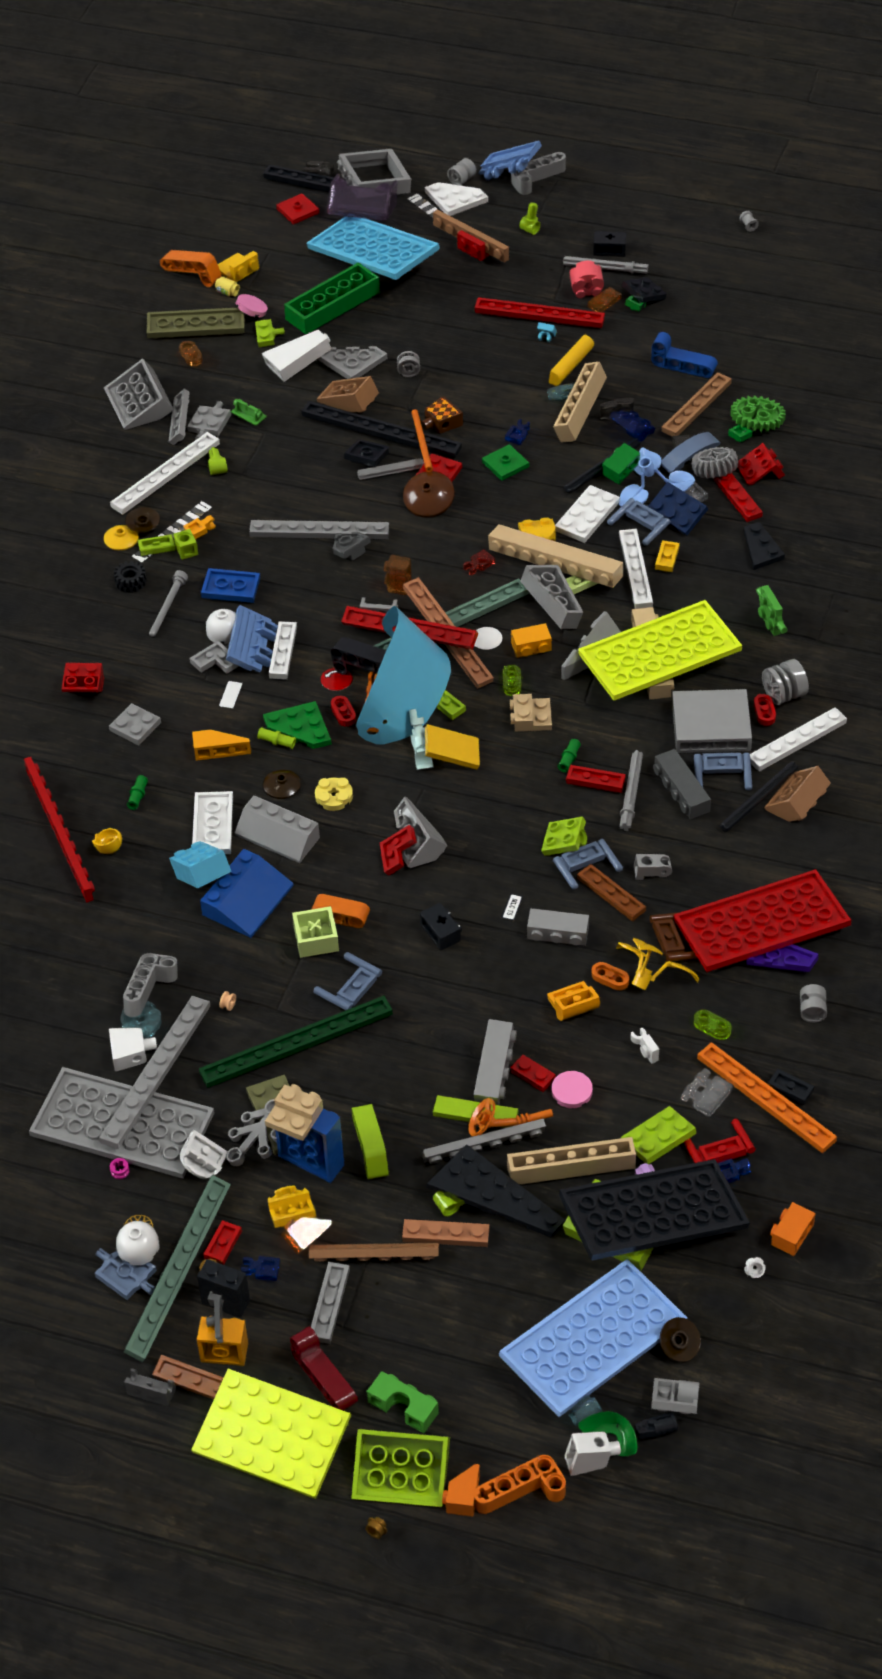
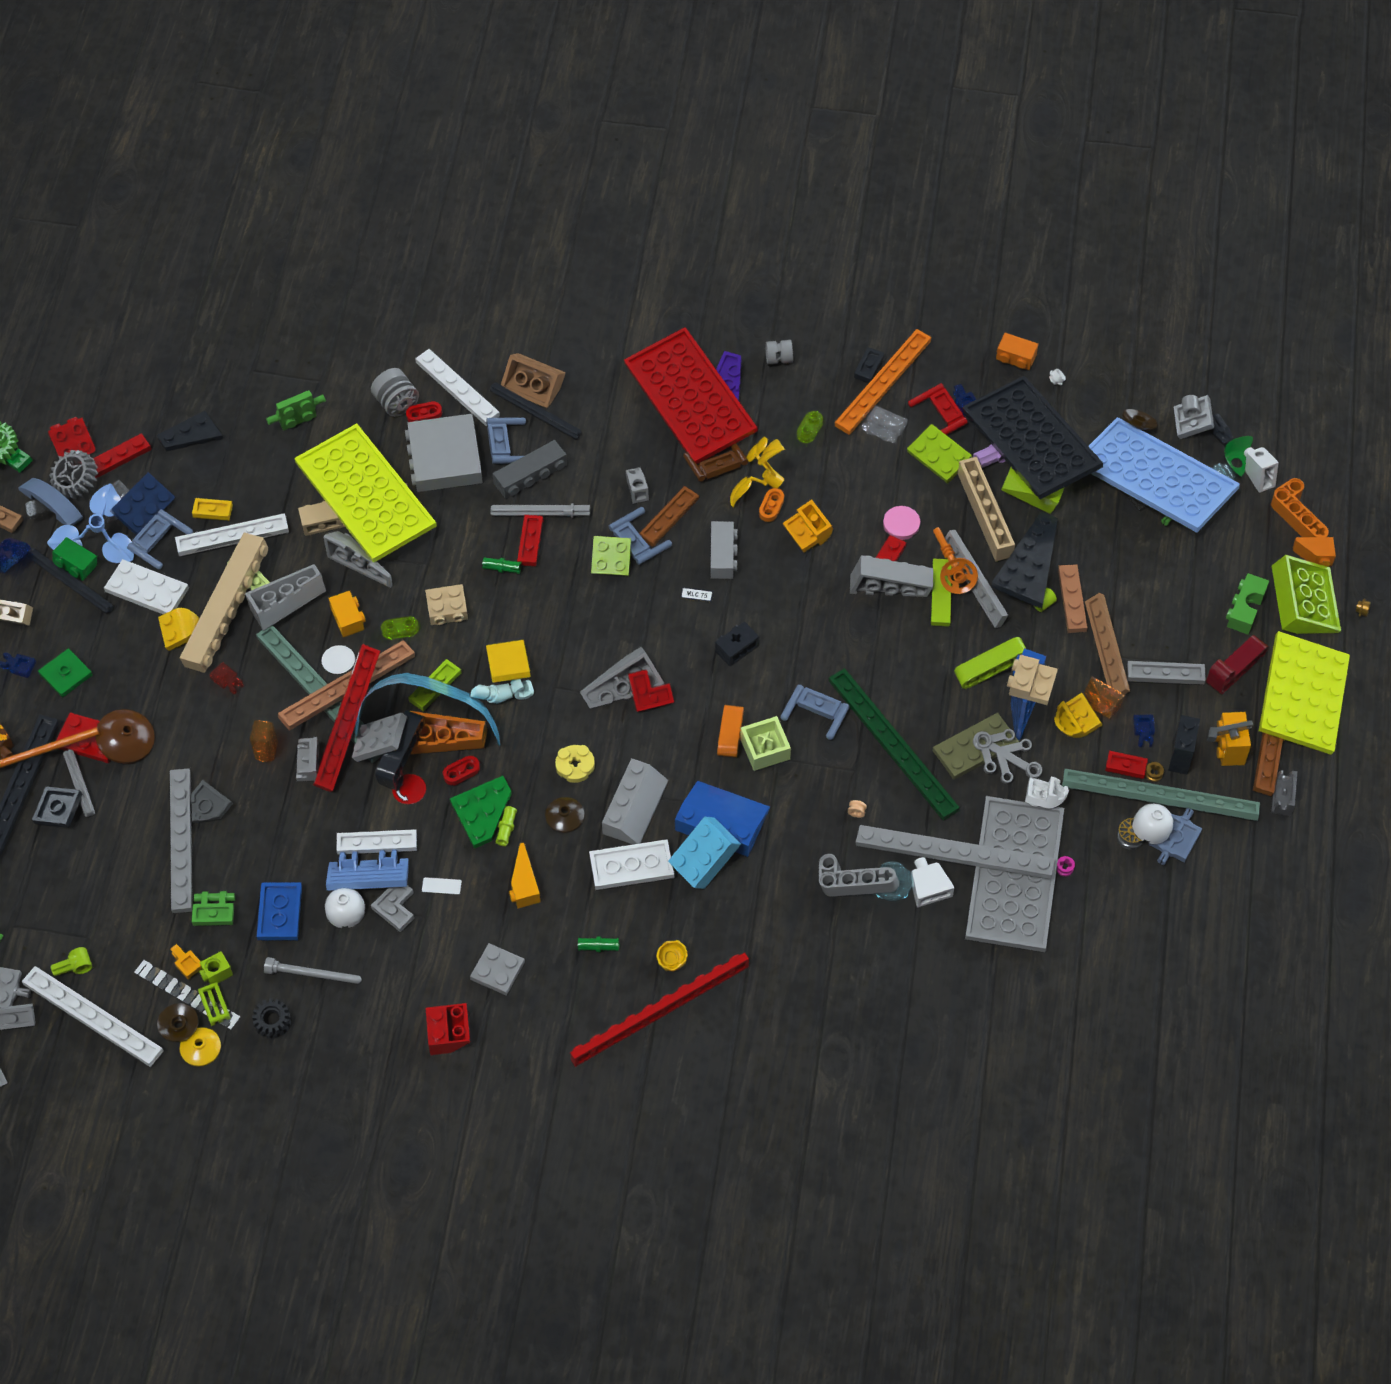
camera: 100 degrees left, 10 degrees up
white plate [631,1028,659,1064] -> none
none -> bright green plate [192,891,235,926]
none -> light grey plate [352,713,407,762]

